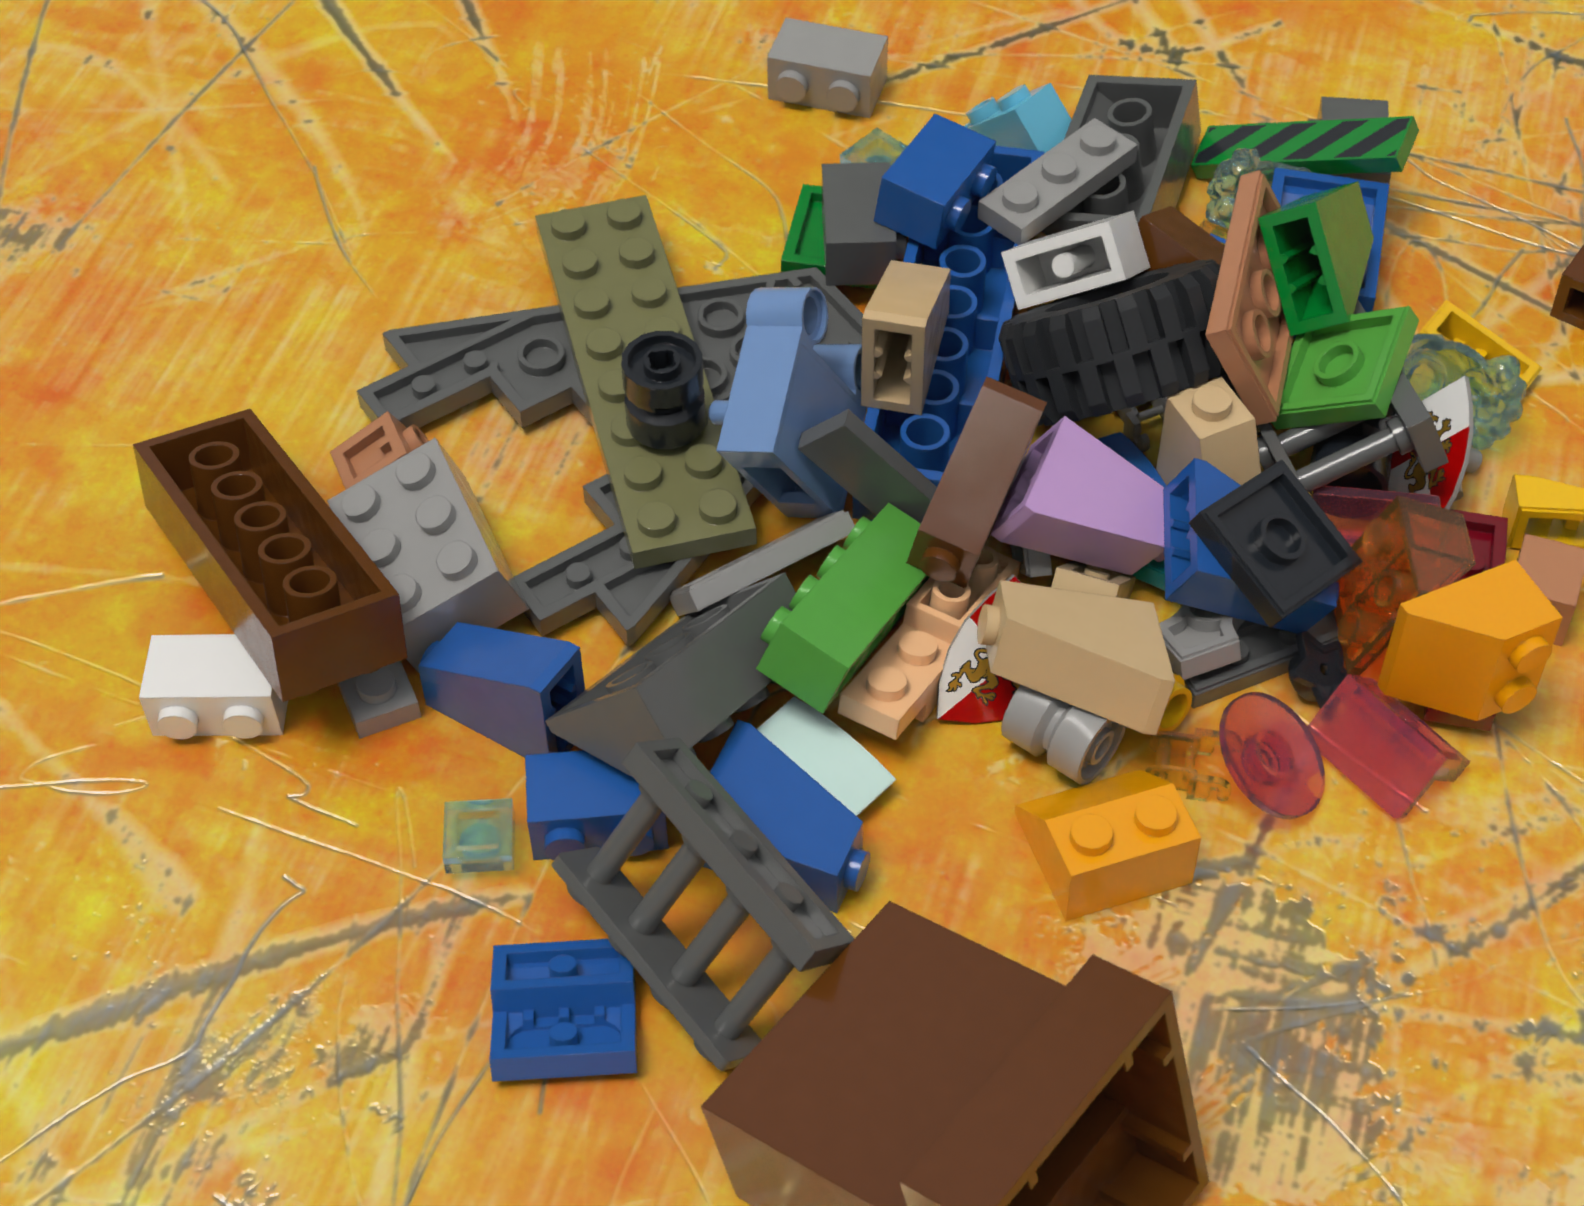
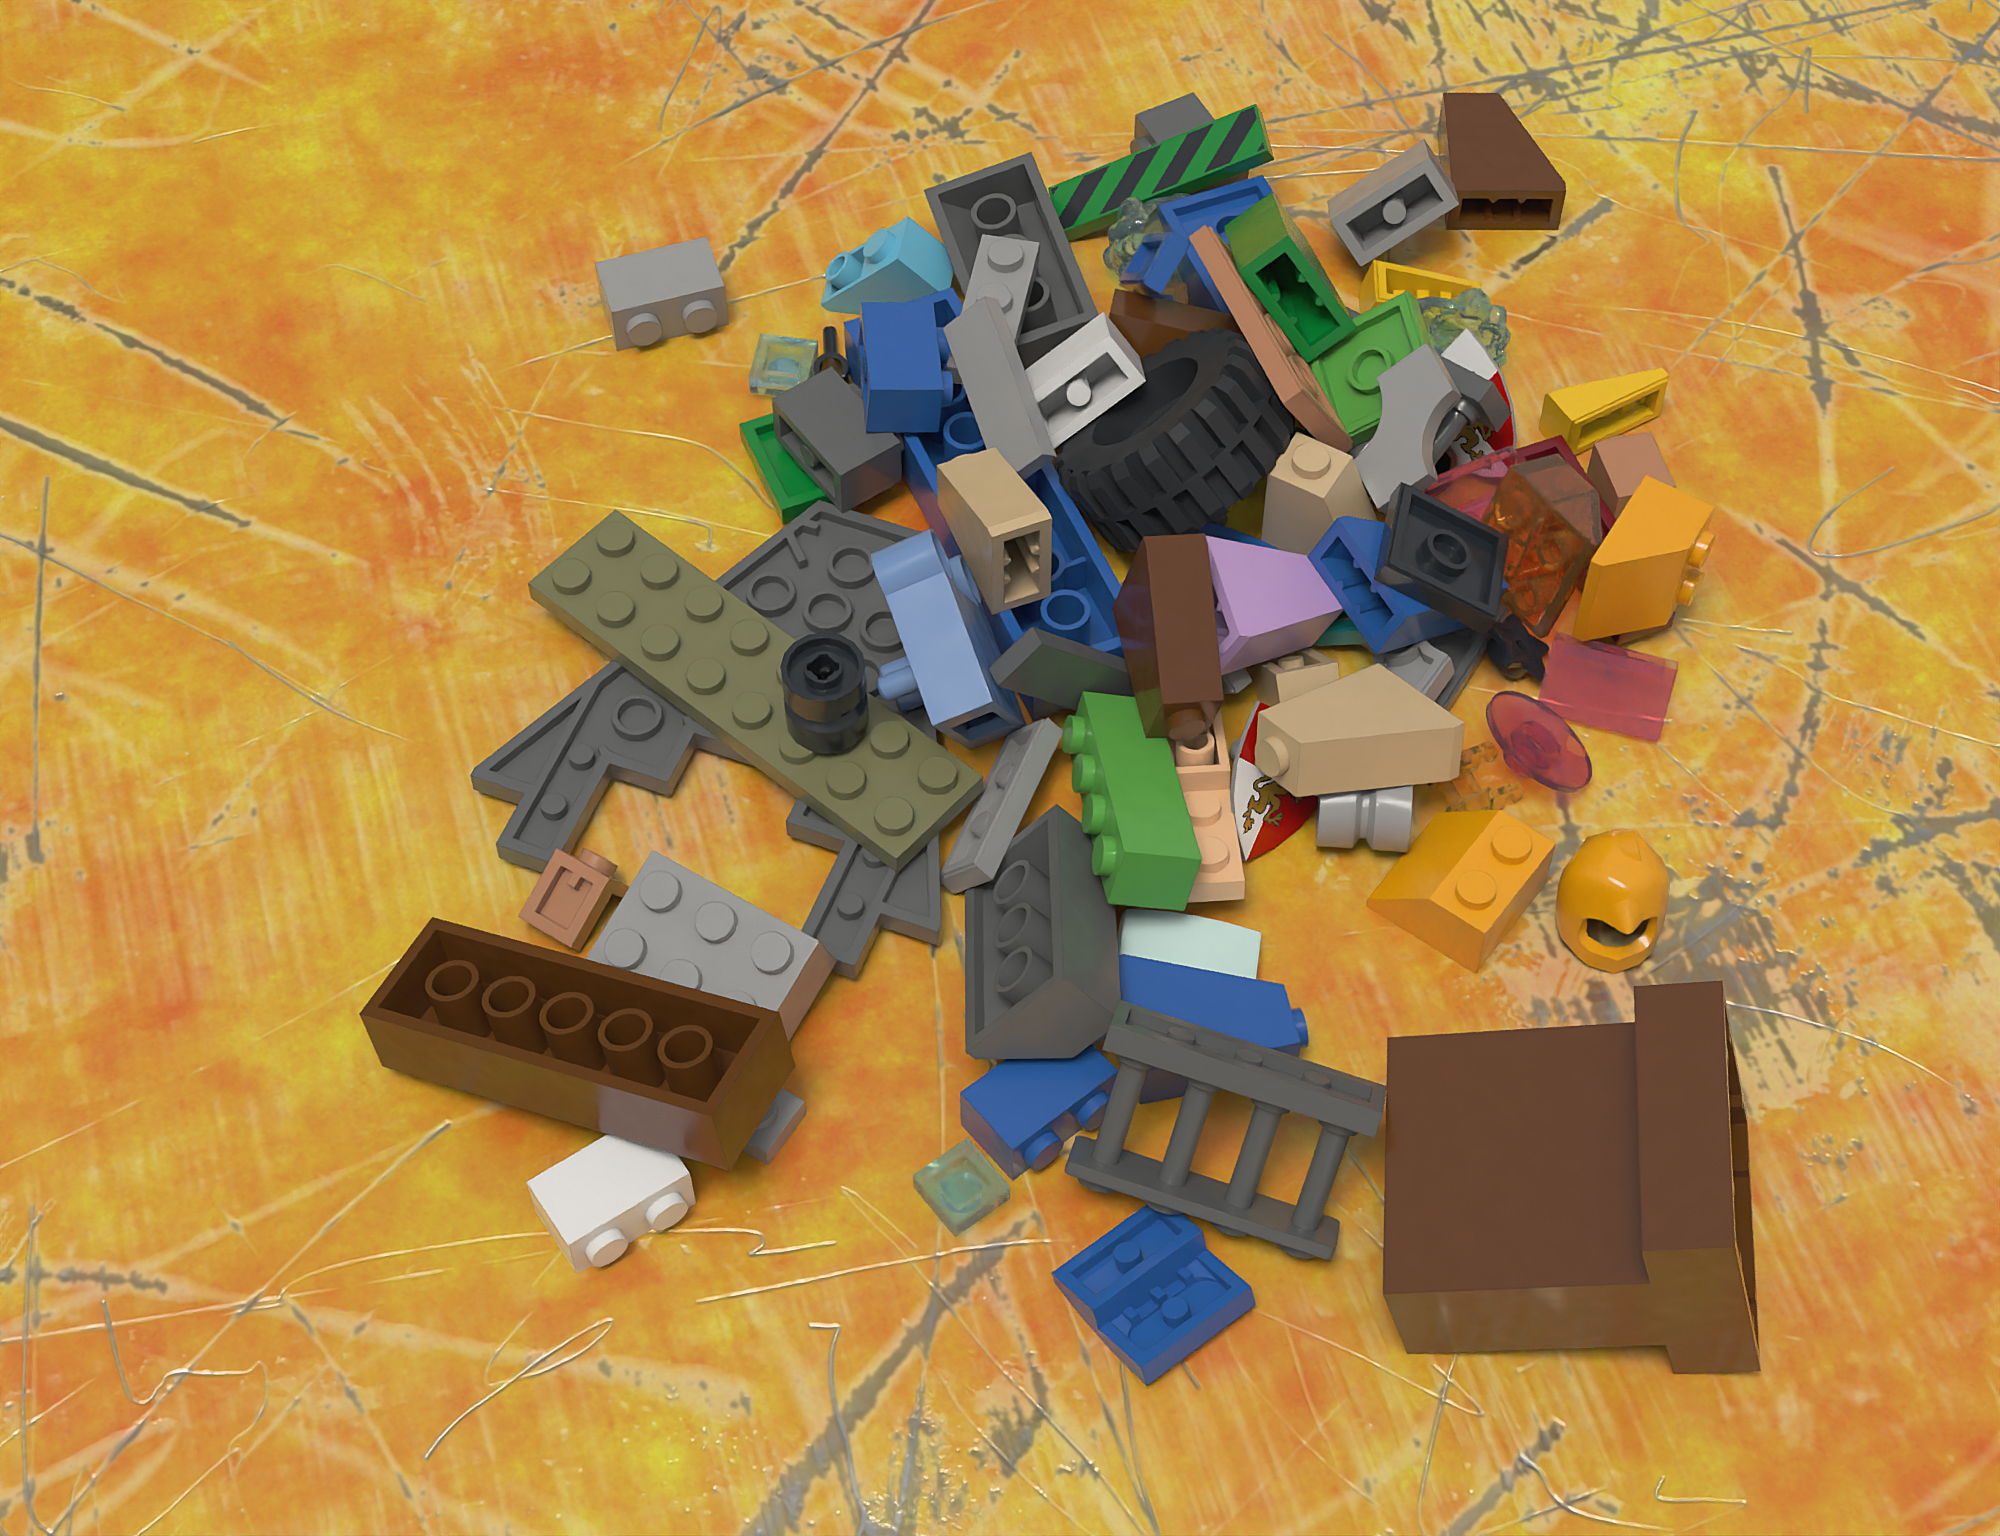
camera: 35 degrees left, 5 degrees up
blue slope [418,622,585,758] -> none
none -> light grey tile [943,296,1057,481]
none -> blue tile [1118,231,1191,295]
none -> light grey brick [1327,139,1459,267]
none -> light grey tile [1354,342,1462,515]
none -> light orange piece [1555,828,1670,974]

